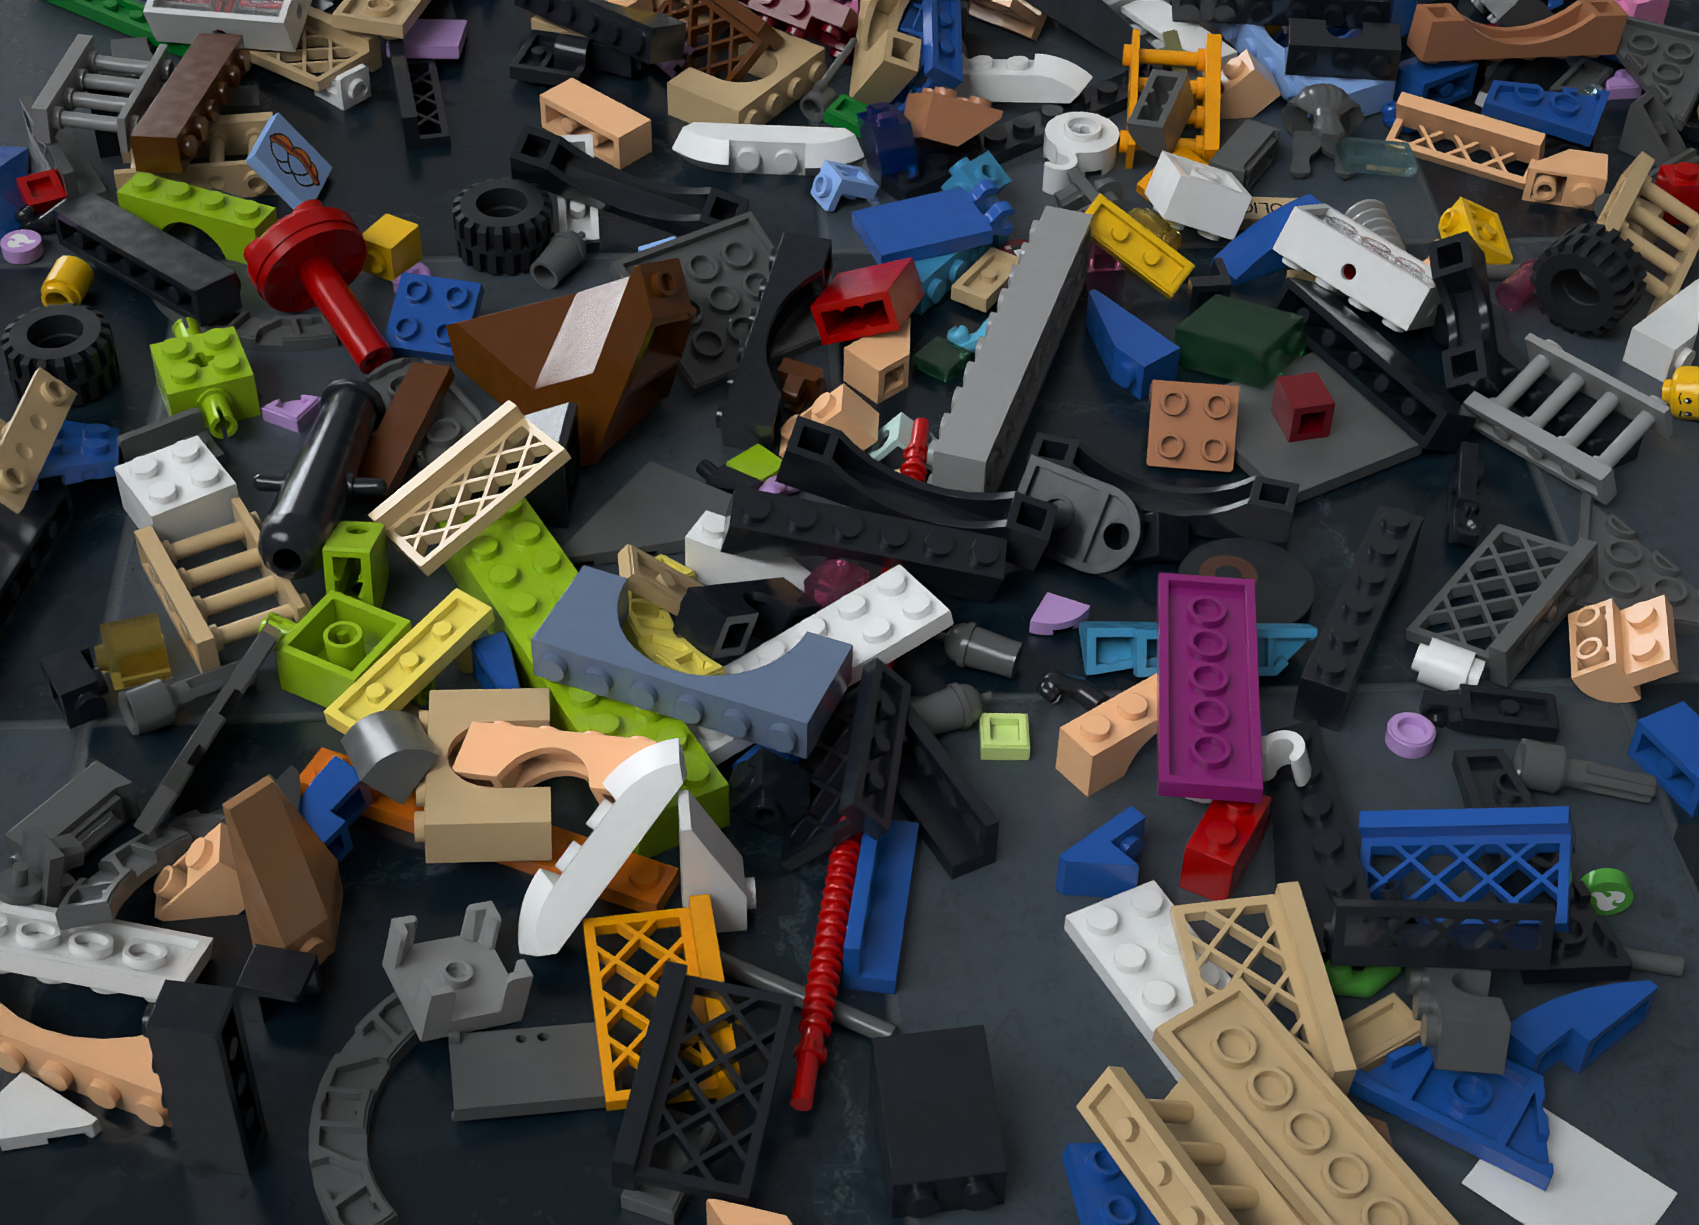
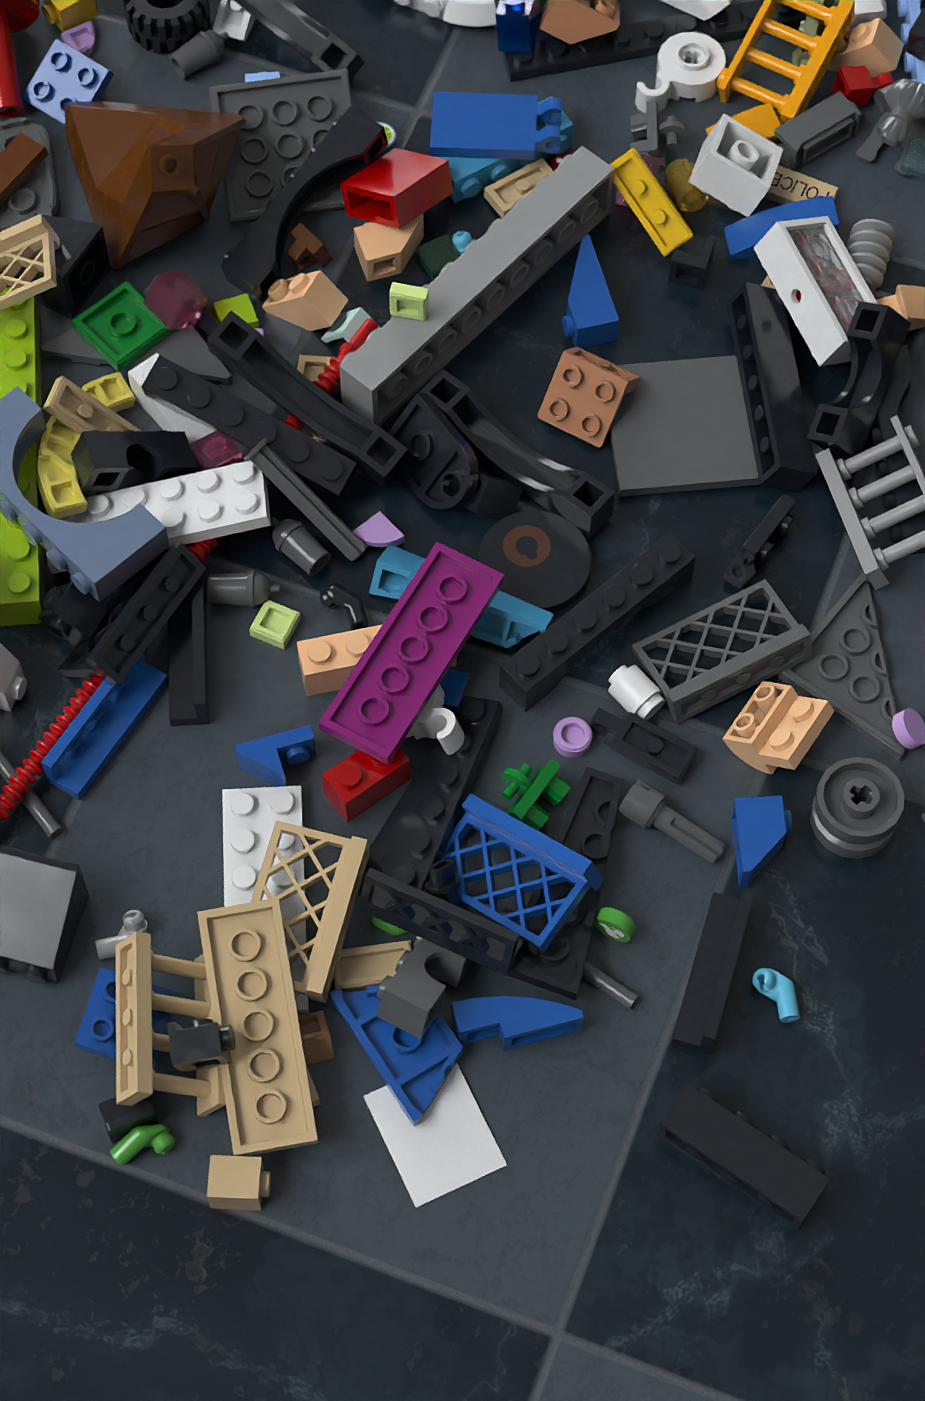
camera: 25 degrees right, 20 degrees up
light blue bracket [811,160,879,212] -> none
dark azure brick [941,150,1012,202] -> none
dark grey brick [1127,69,1194,157] -> none
clear green brick [1175,294,1307,389] -> none
dark red brick [1271,372,1336,442] -> none
none -> green tile [71,281,174,372]
none -> light grey arm [95,910,148,960]
none -> clear pink brick [144,270,208,330]
none -> black brick [167,1019,236,1073]
none -> dark grey axle [244,438,366,561]
none -> yellowish green tile [389,282,429,321]
none -> green hips [501,759,571,831]
none -> red piece [831,65,894,106]

